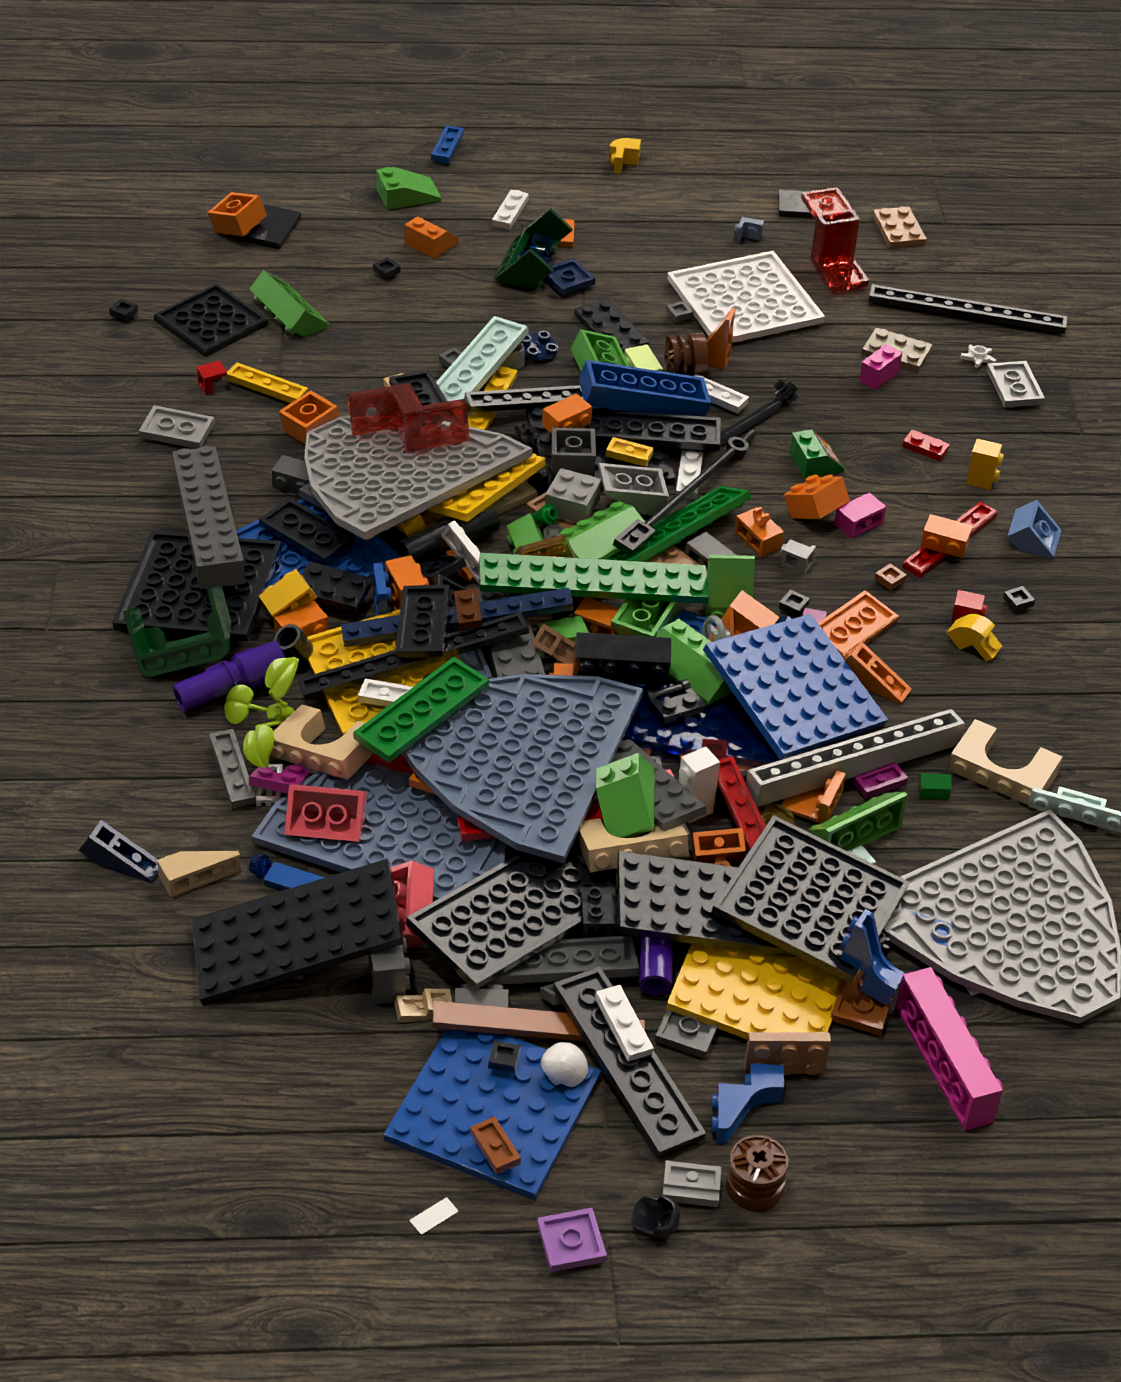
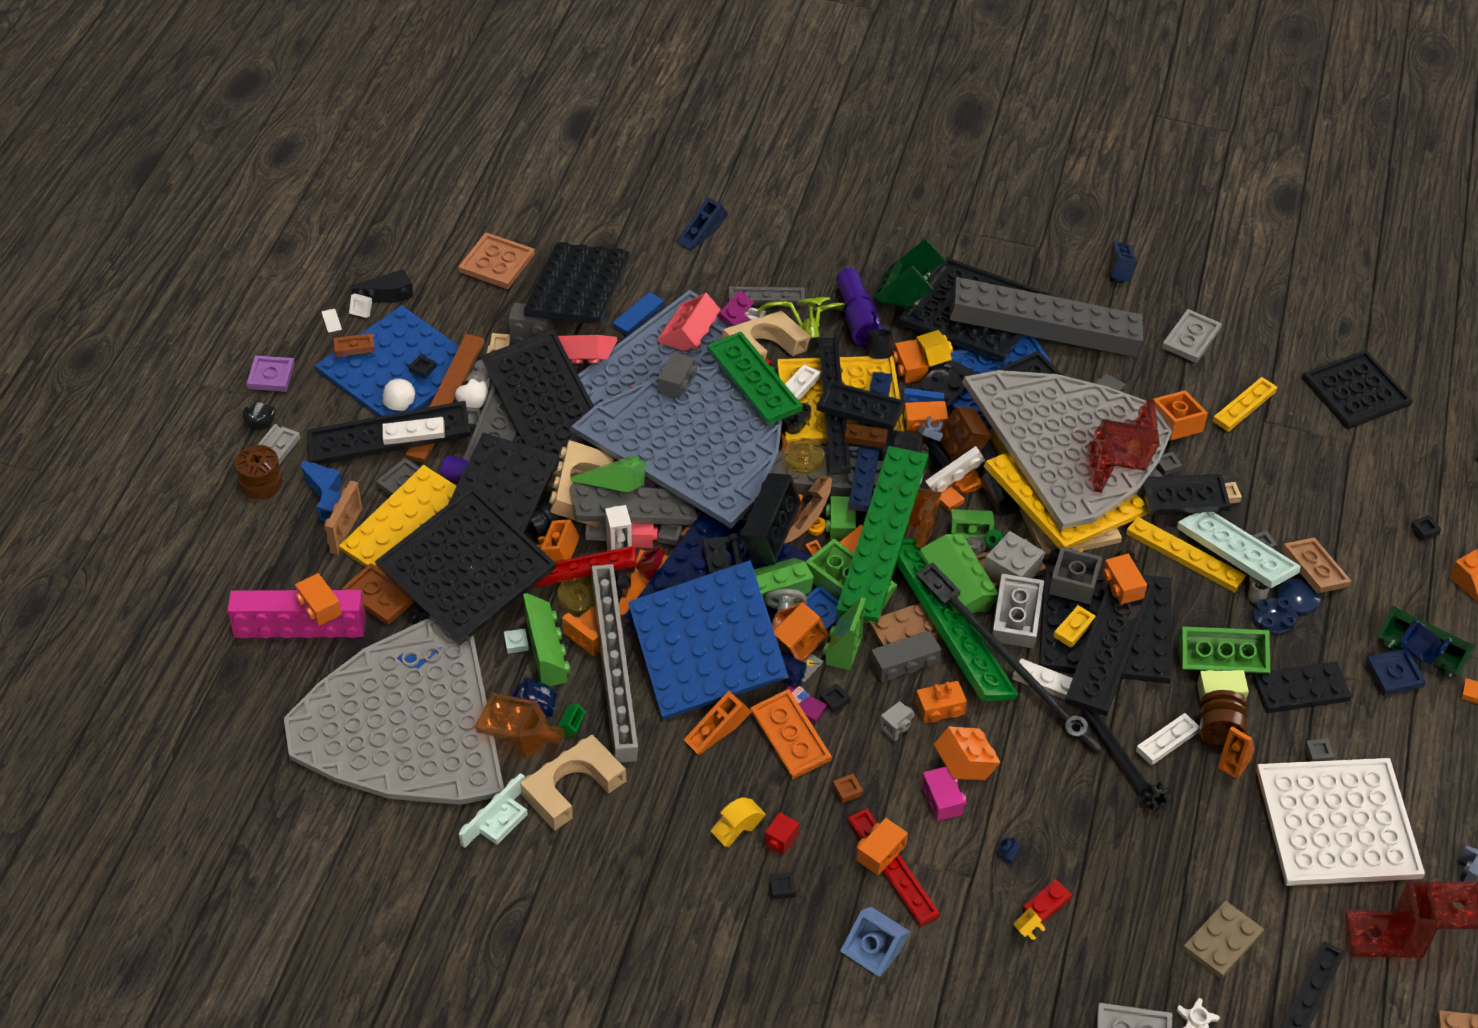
camera: 110 degrees right, 5 degrees up
black plate [109,299,138,322] -> none
tan slope [157,851,241,897] -> none
red panel [196,360,227,395] -> none
clear blue plate [249,854,272,878] -> none
bright green slope [250,270,330,337] -> none
black plate [464,385,583,413] -> none
blue brick [579,360,711,417] -> none
green slope [789,429,844,479] -> none
blue arch [839,909,905,1006] -> none
magenta plate [853,762,908,799] -> none
dark pink brick [859,344,903,390] -> none
yellow brick [966,439,1004,490] -> none
none -> orange brick [295,573,342,626]
none -> white tile [349,294,372,318]
none -> black slope [350,269,414,303]
none -> white hair [455,379,488,409]
none -> nougat plate [458,232,535,289]
none -> clear orange plate [475,692,564,758]
none -> clear blue piece [509,677,557,717]
none -> dark grey brick [658,352,697,399]
none -> clear yellow plate [784,438,825,473]
none -> sand blue tile [917,416,943,441]
none -> reddish brown brick [940,406,992,462]
none -> dark blue plate [997,837,1020,864]
none -> yellow tile [1013,908,1045,940]
none -> dark blue slope [1110,241,1137,283]
none -> medium nougat plate [1281,538,1351,594]

